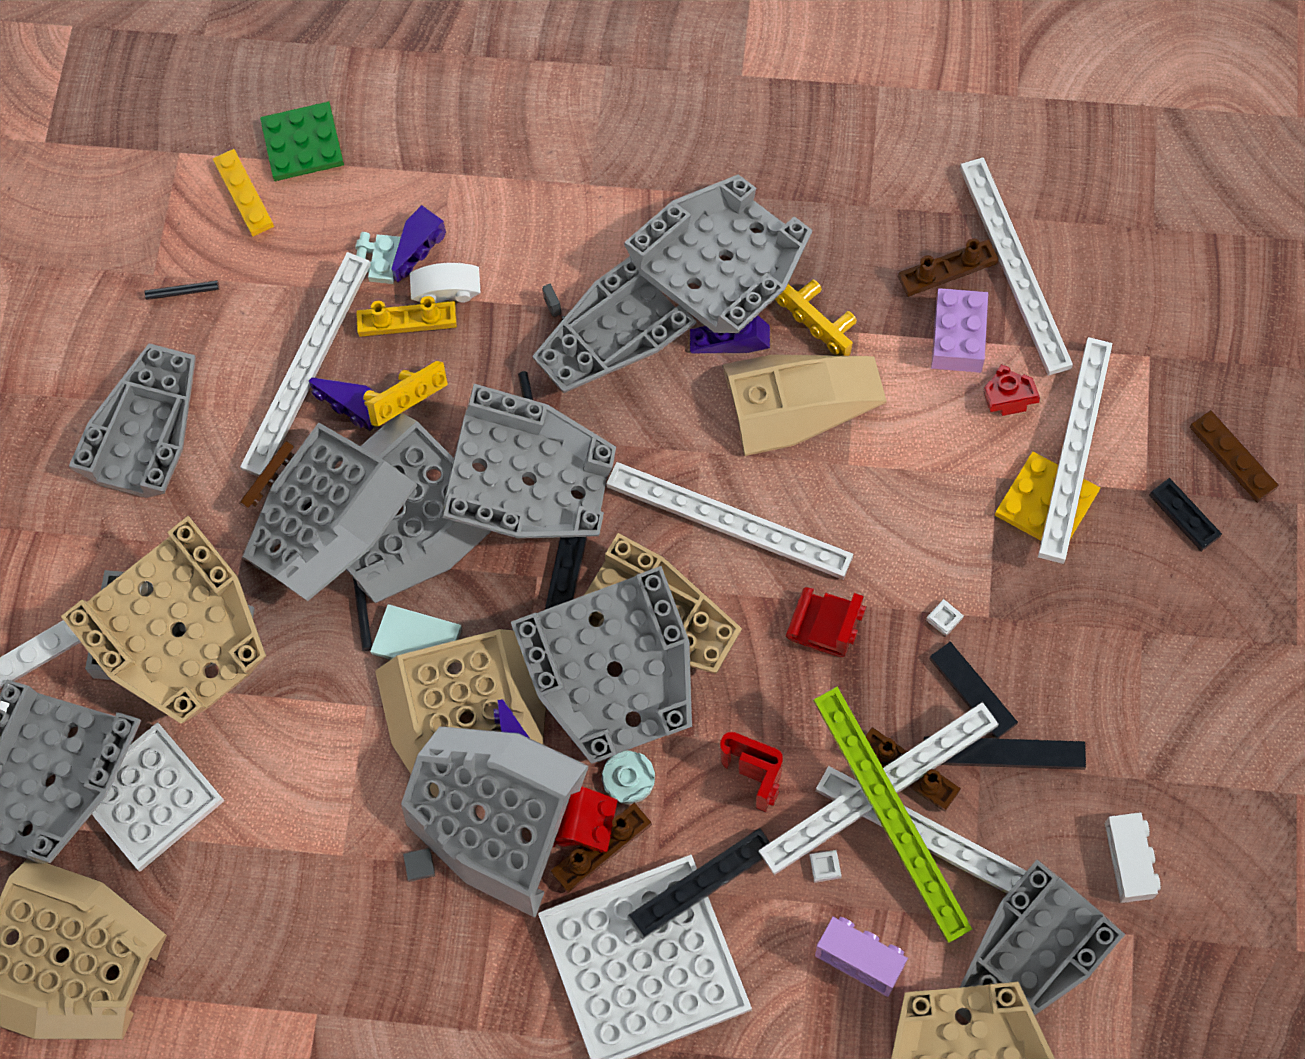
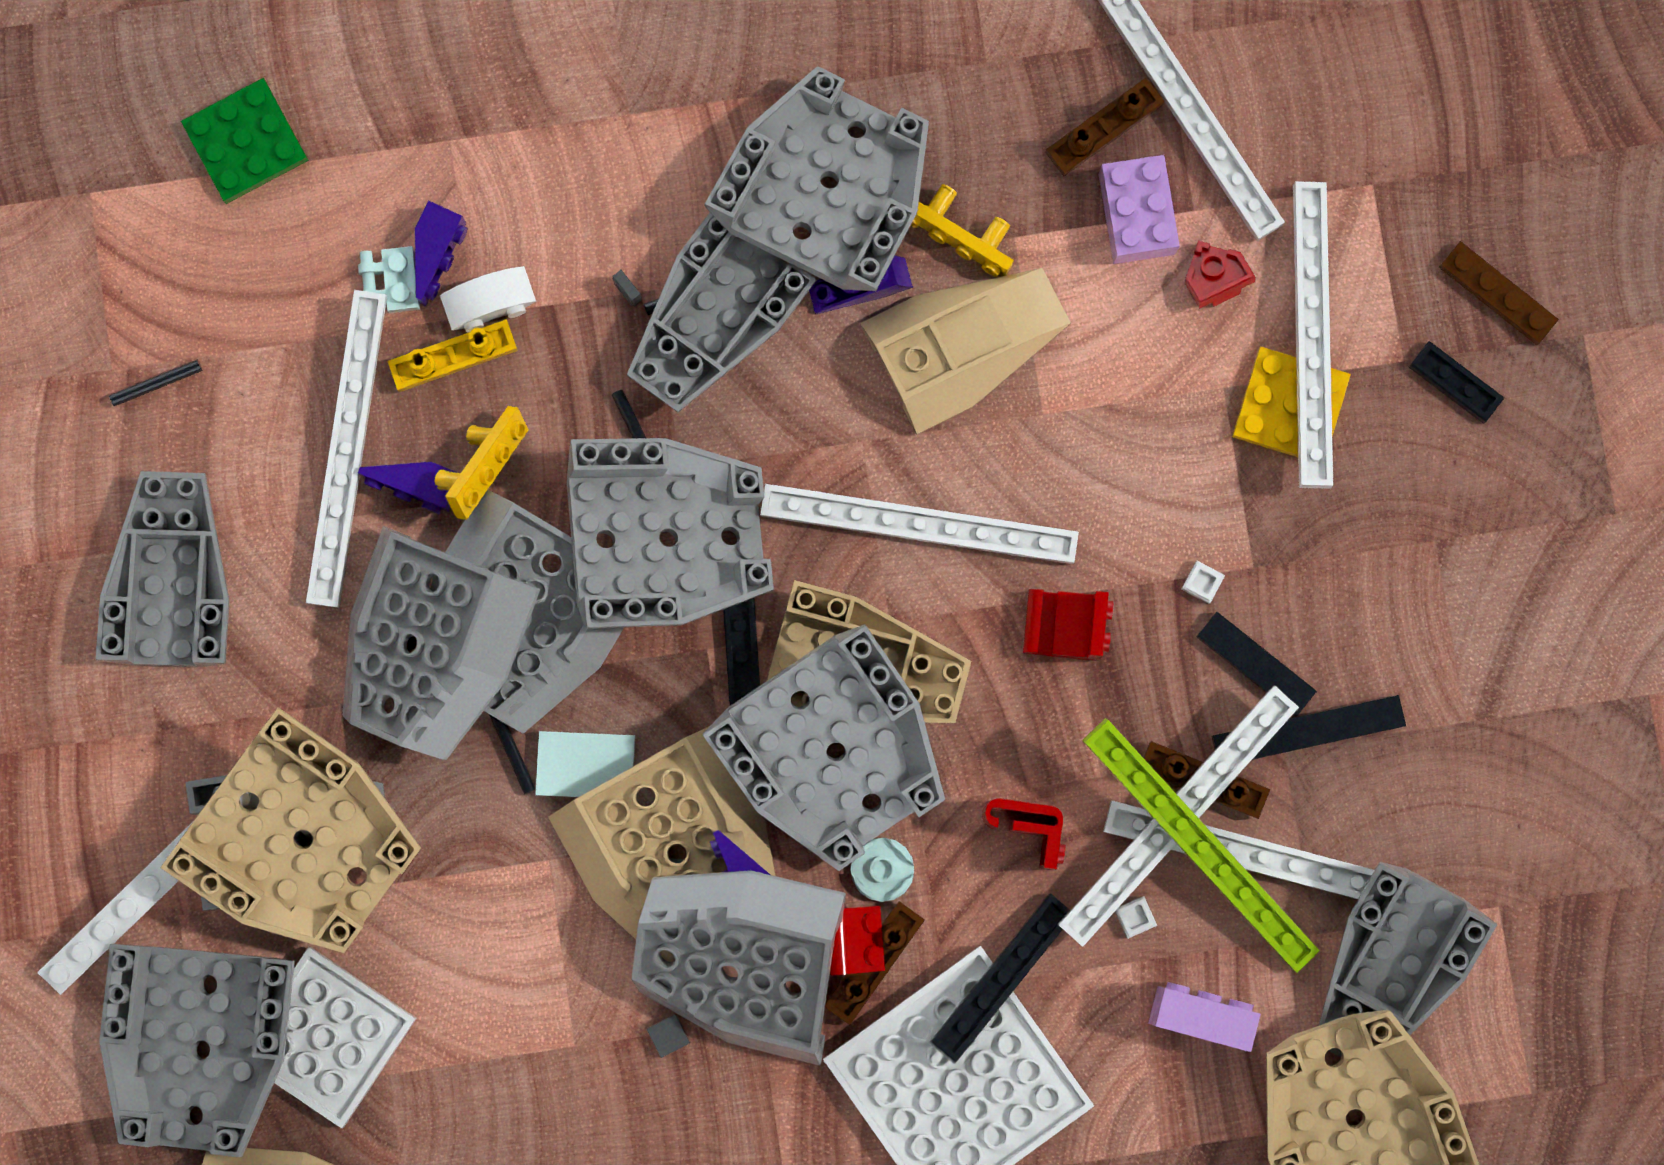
camera: 20 degrees left, 15 degrees up
yellow plate [212,149,274,237] -> none
reddish brown plate [239,441,295,509] -> none
white brick [1105,813,1161,903] -> none

